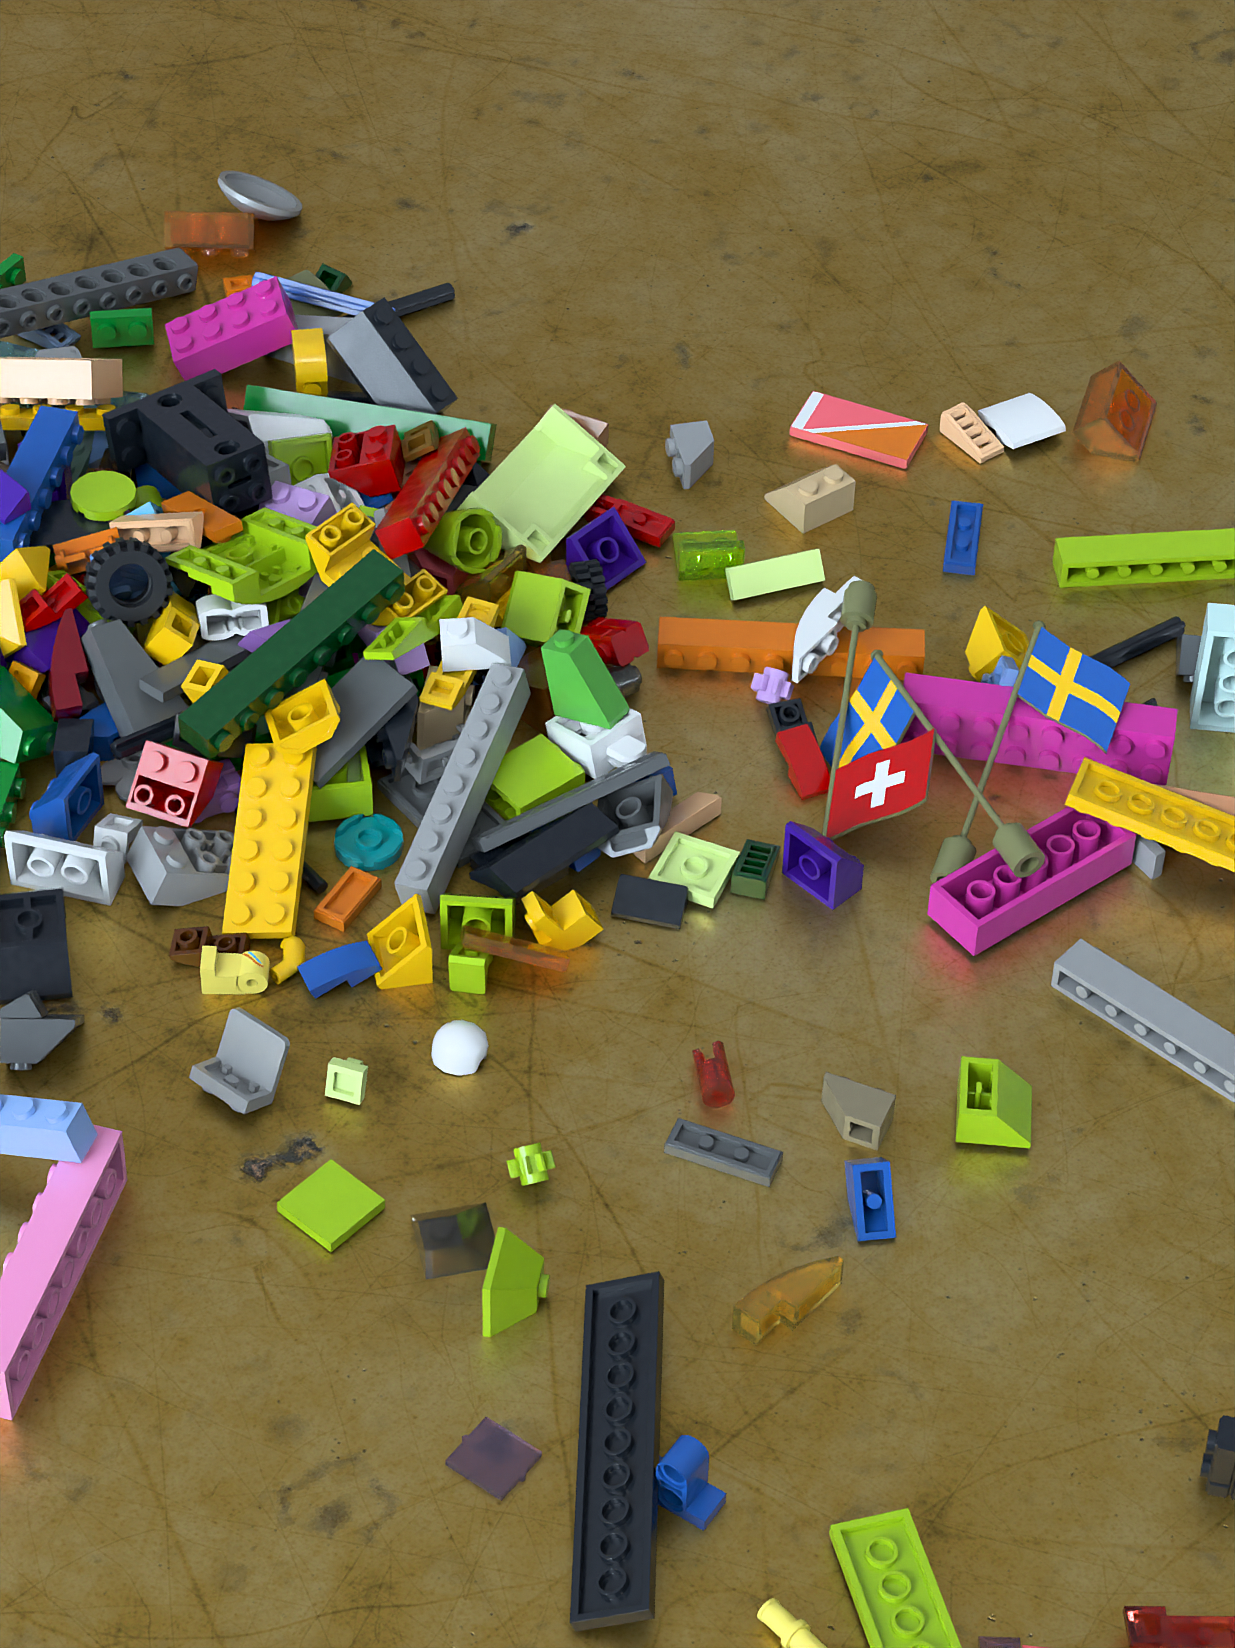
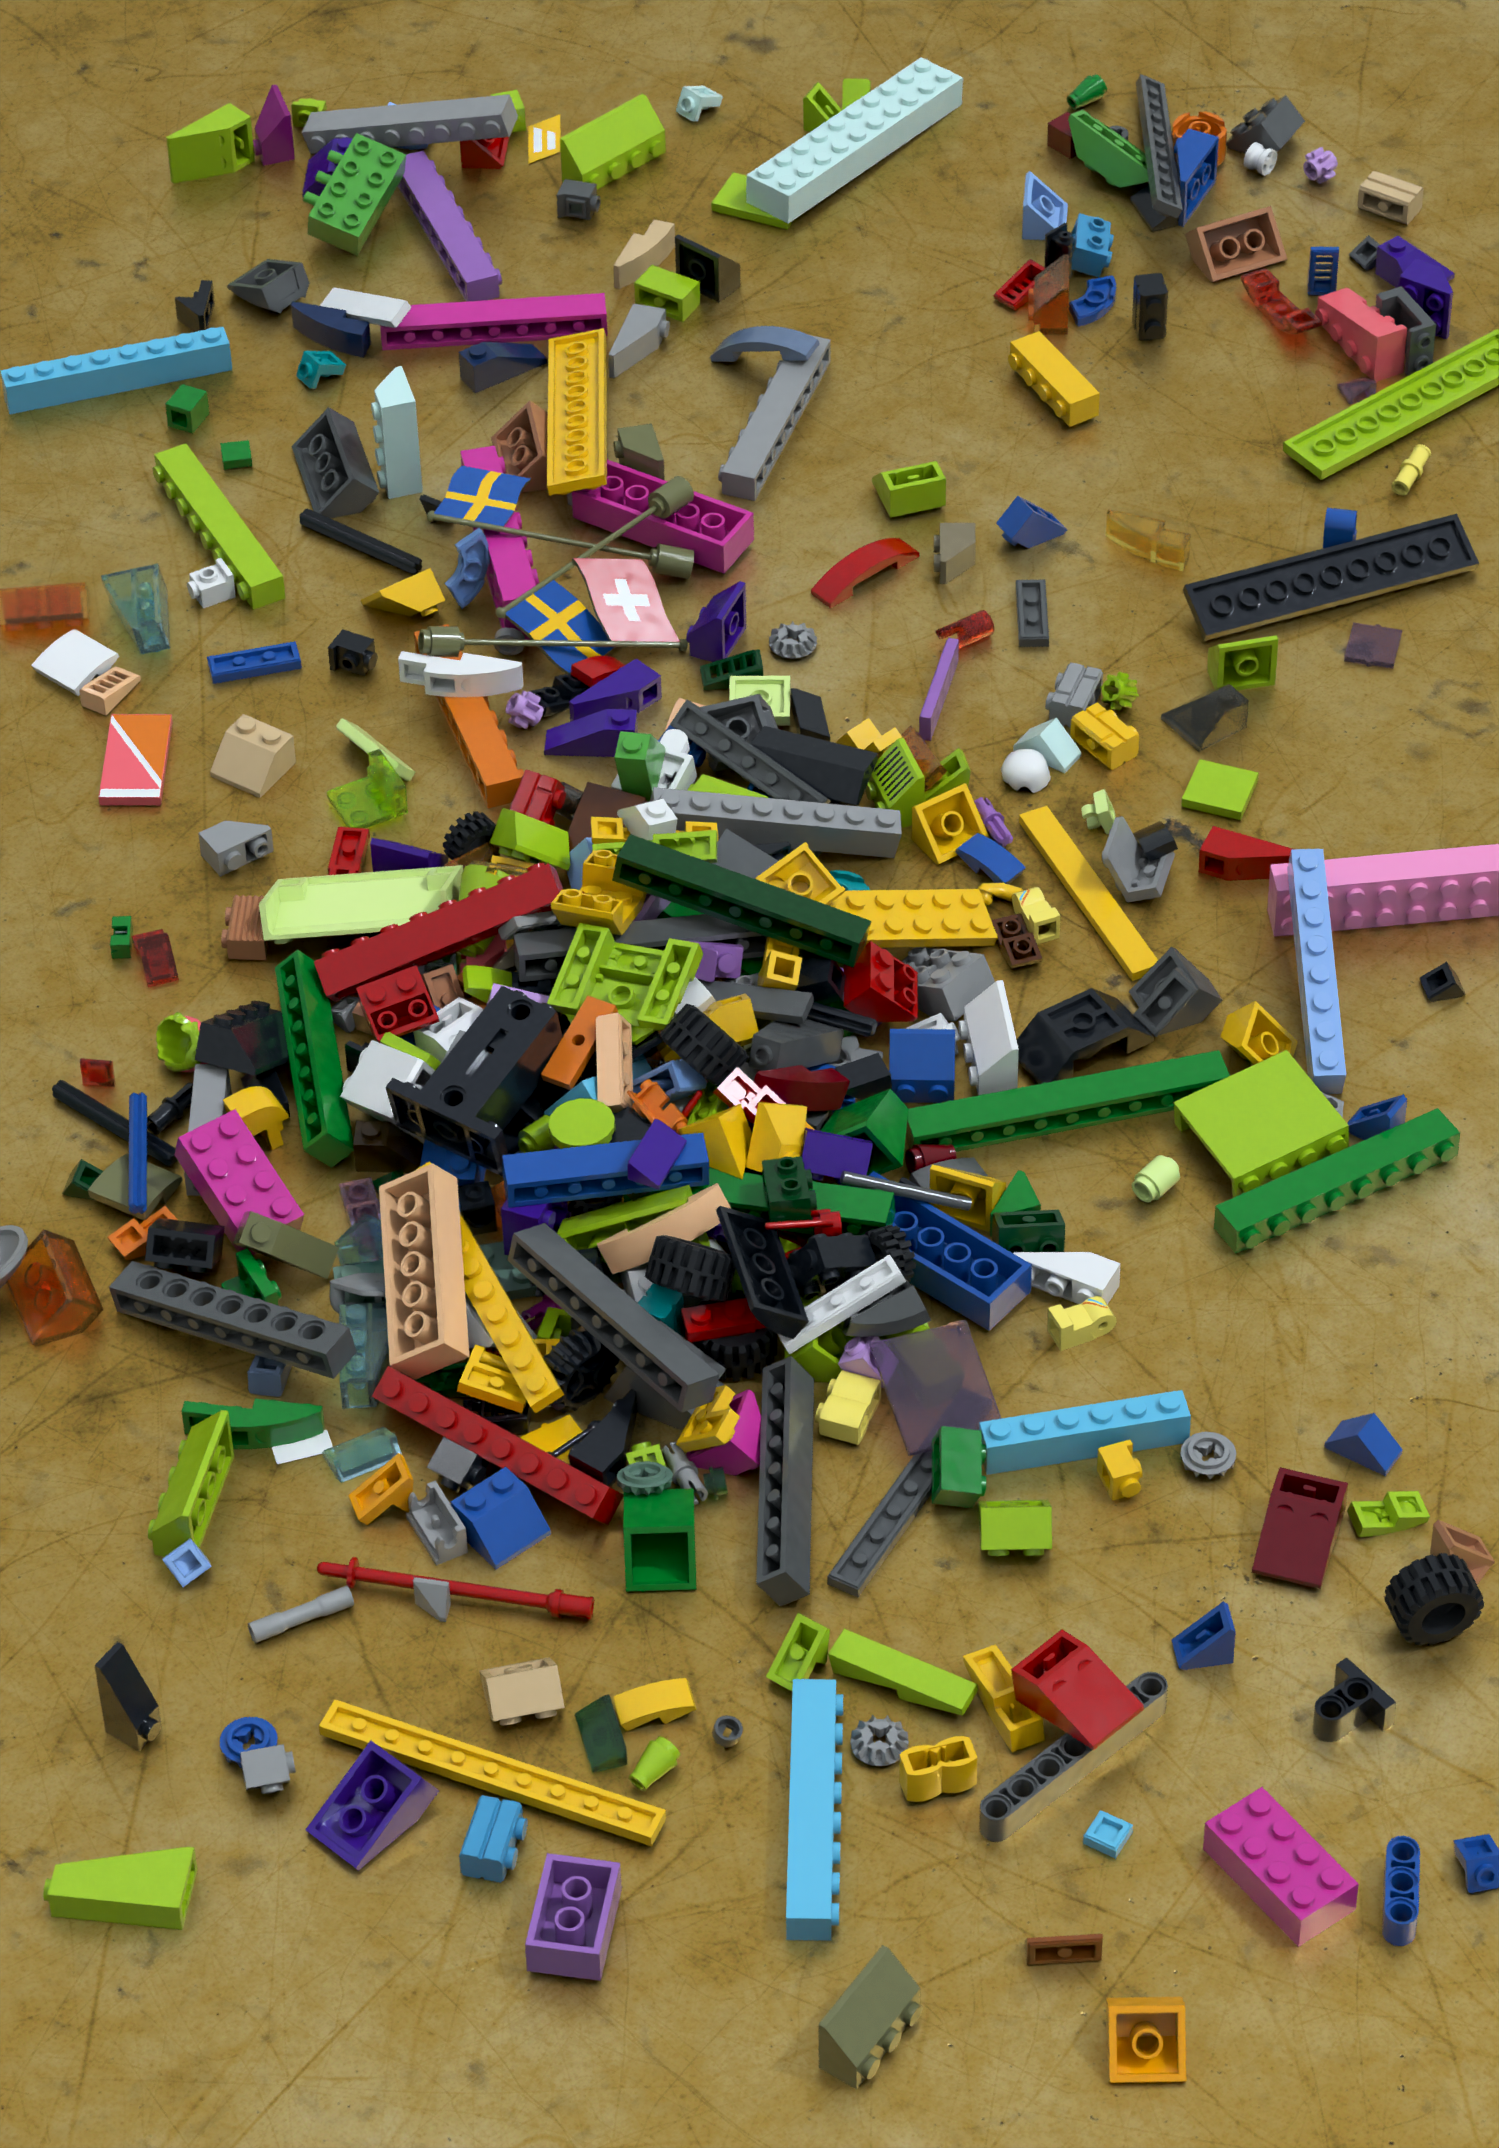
camera: 110 degrees left, 0 degrees up
orange tile [314,866,382,932] -> none
pearl gold slope [401,420,439,463] -> none
none -> clear red slope [80,1058,116,1087]
none -> clear light blue wedge [101,563,170,655]
none -> green piece [110,916,133,959]
none -> clear red slope [132,929,179,987]
none -> black brick [145,1218,225,1273]
none -> lime hair [156,1012,207,1073]
none -> white brick [187,558,236,609]
none -> olive slope [233,1211,339,1279]
none -> black brick [328,629,377,676]
none -> dark purple slope [544,709,638,757]
none -> dark purple slope [569,658,662,722]
none -> olive slope [613,423,665,480]
none -> light grey gear [769,621,817,659]
none -> red slope [811,538,919,609]
none -> medium lavender tile [919,638,959,741]
none -> medium lavender axle [974,797,1013,847]
none -> yellow brick [1008,331,1100,427]
none -> light aqua slope [1013,718,1081,773]
none -> yellow tile [1019,806,1158,981]
none -> light grey brick [1045,662,1103,728]
none -> yellow brick [1070,702,1139,770]
none -> black slope [1133,821,1178,862]
none -> red slope [1198,826,1292,881]

